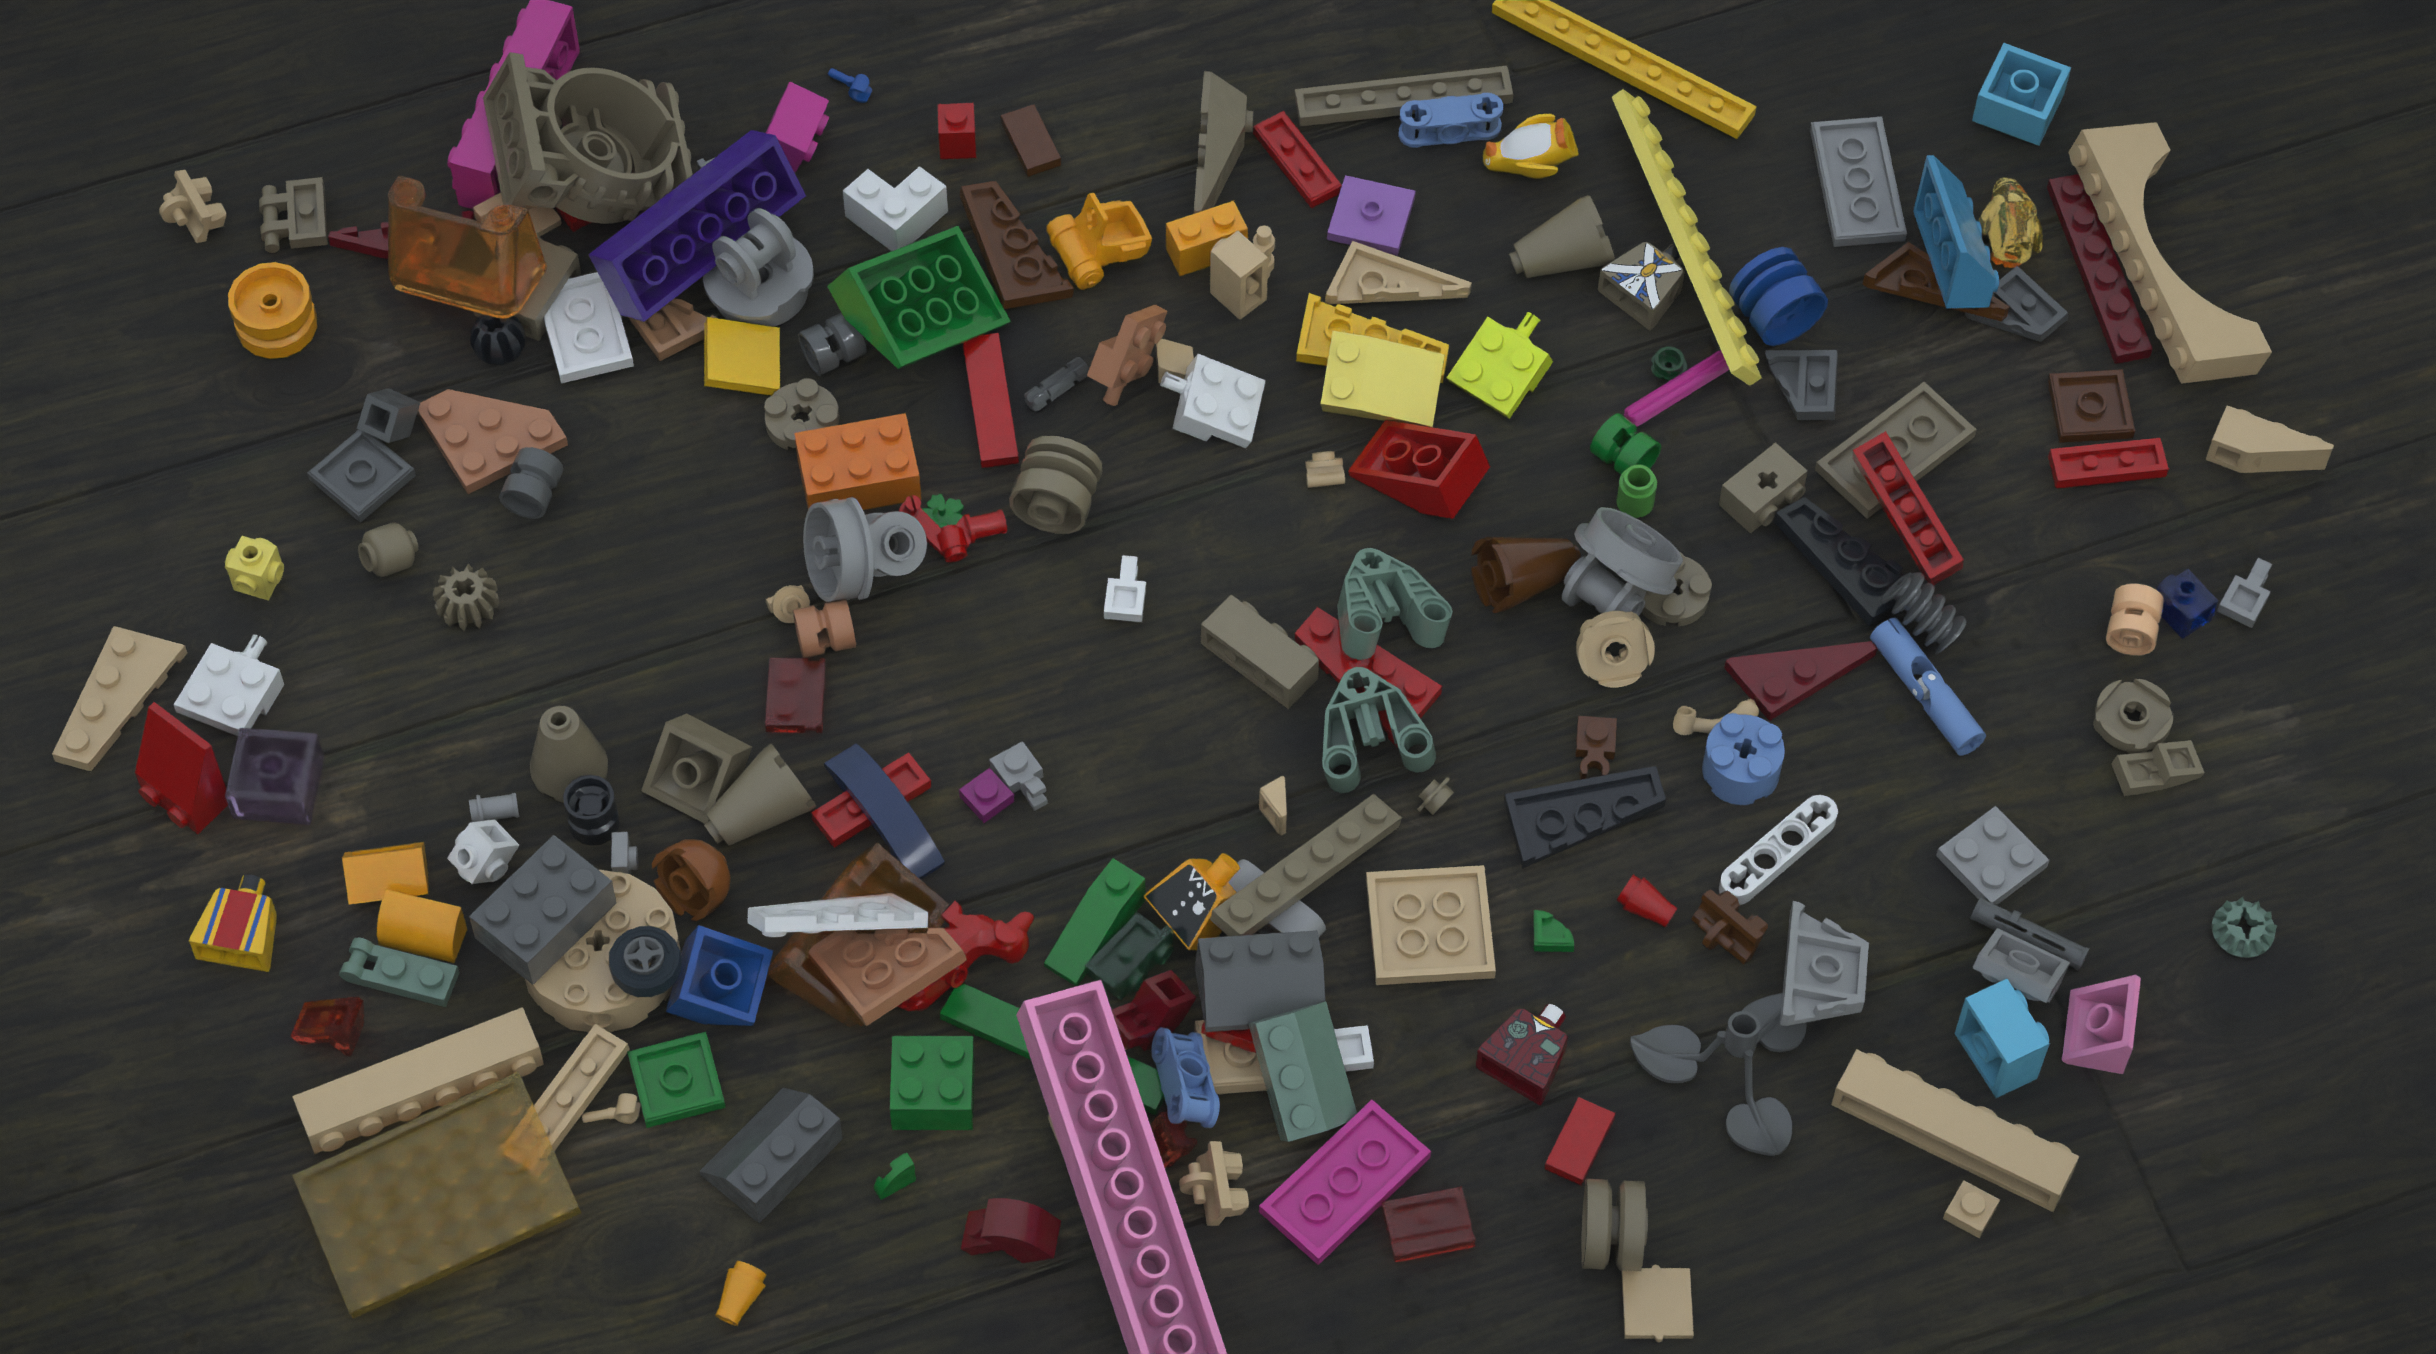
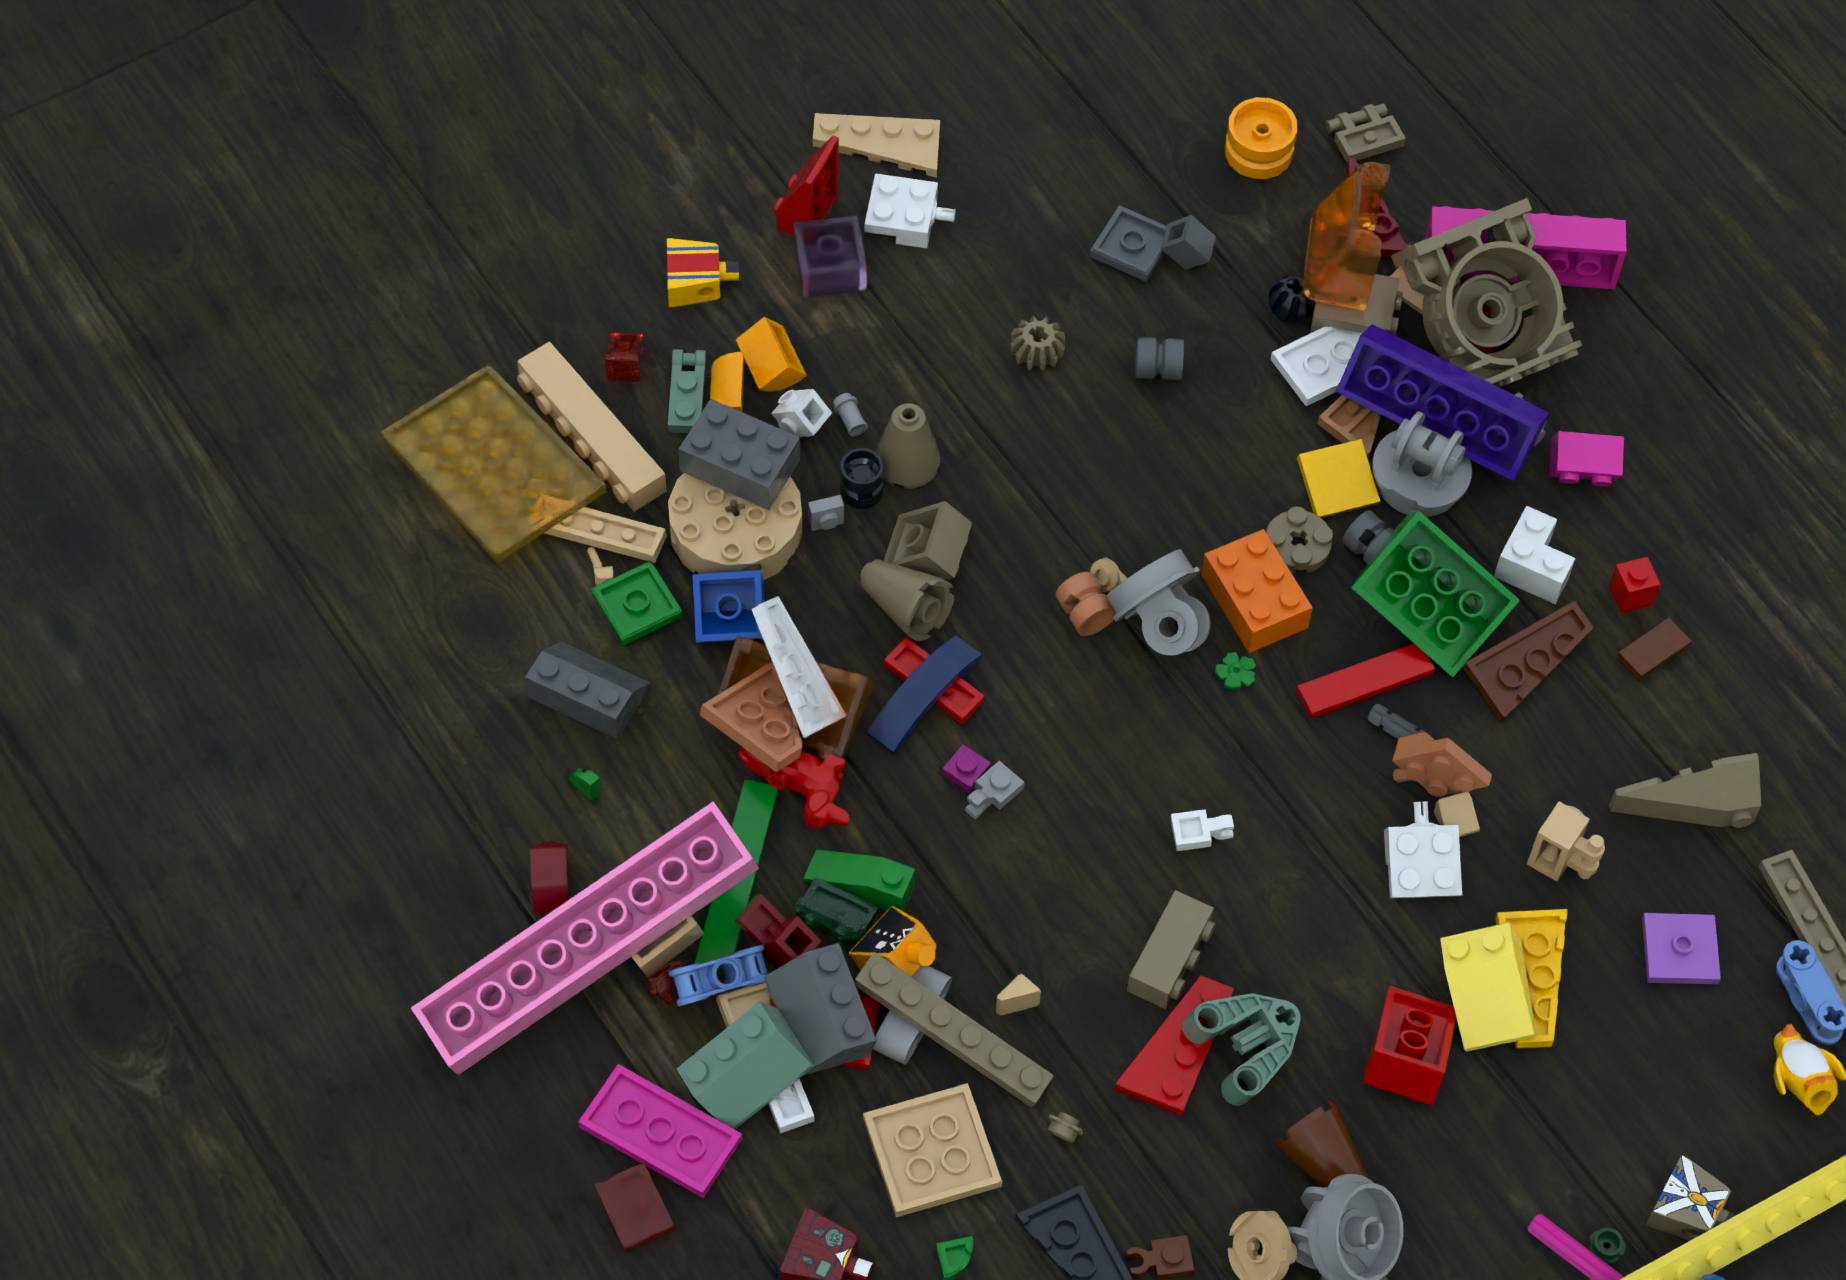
camera: 75 degrees right, 0 degrees up
tan hips [159,170,226,243] -> none
light yellow brick [225,536,284,601] -> none
dark tan head [358,522,418,577] -> none
nougat plate [417,389,568,494] -> none
black wheel [609,926,682,997] -> none
dark orange cylinder [652,839,731,921] -> none
light orange cone [715,1261,766,1326] -> none
clear red plate [765,658,826,733] -> none
blue hand [828,68,872,103] -> none
green brick [890,1036,975,1130] -> none
red pin [899,495,1007,562] -> none
dark tan wheel [1009,436,1103,534] -> none
light orange piece [1046,193,1152,290] -> none
light orange brick [1166,201,1248,276] -> none
tan hips [1179,1141,1249,1226] -> none
red tile [1253,111,1342,208] -> none
tan plate [1305,451,1345,488] -> none
sand green connector [1322,667,1436,793] -> none
tan wing [1325,241,1472,304] -> none
neon yellow plate [1447,312,1553,419] -> none
dark tan cone [1509,195,1615,278] -> none
green wheel [1590,413,1661,475] -> none
bright green brick [1617,465,1657,518] -> none

